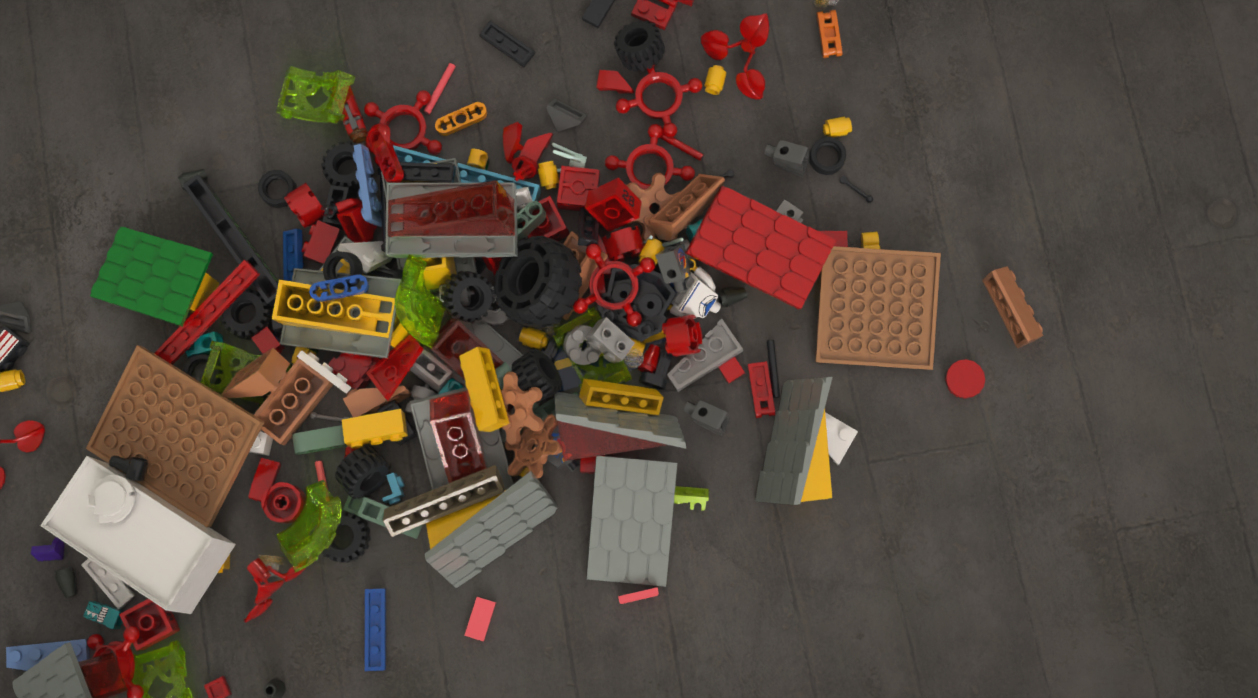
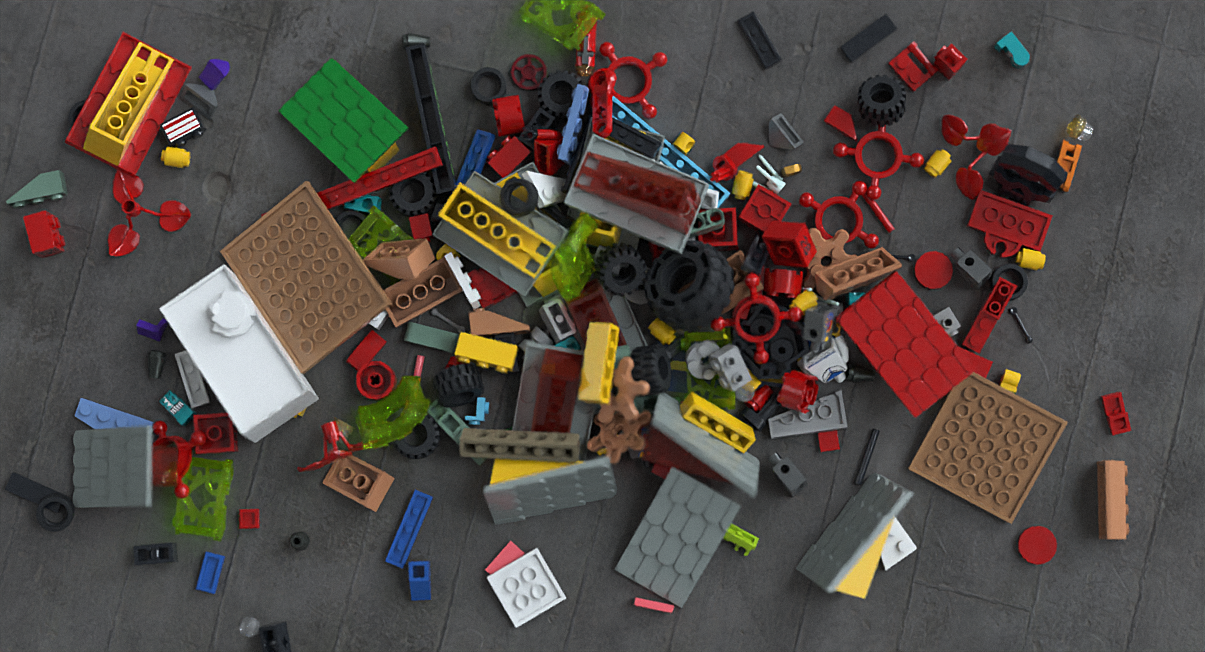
camera: 25 degrees right, 5 degrees up
black pin [109,455,149,481] -> none
blue beam [309,275,369,302] -> none
red wing [366,334,424,401] -> none
coral bar [423,63,456,115] -> none
light orange beam [435,102,487,136] -> none
red slope [503,122,524,164] -> none
red plate [747,361,775,418] -> none
none -> dark purple tile [199,59,230,90]
none -> nougat slope [323,450,395,512]
none -> blue slope [409,561,431,601]
none -> white plate [487,548,566,628]
none -> dark red wheel [511,54,547,90]
none -> pearl gold tile [781,164,802,178]
none -> red tile [914,251,953,289]
none -> red slope [962,277,1017,354]
none -> red plate [967,190,1053,258]
none -> black brick [989,144,1068,206]
none -> red slope [1101,391,1131,435]

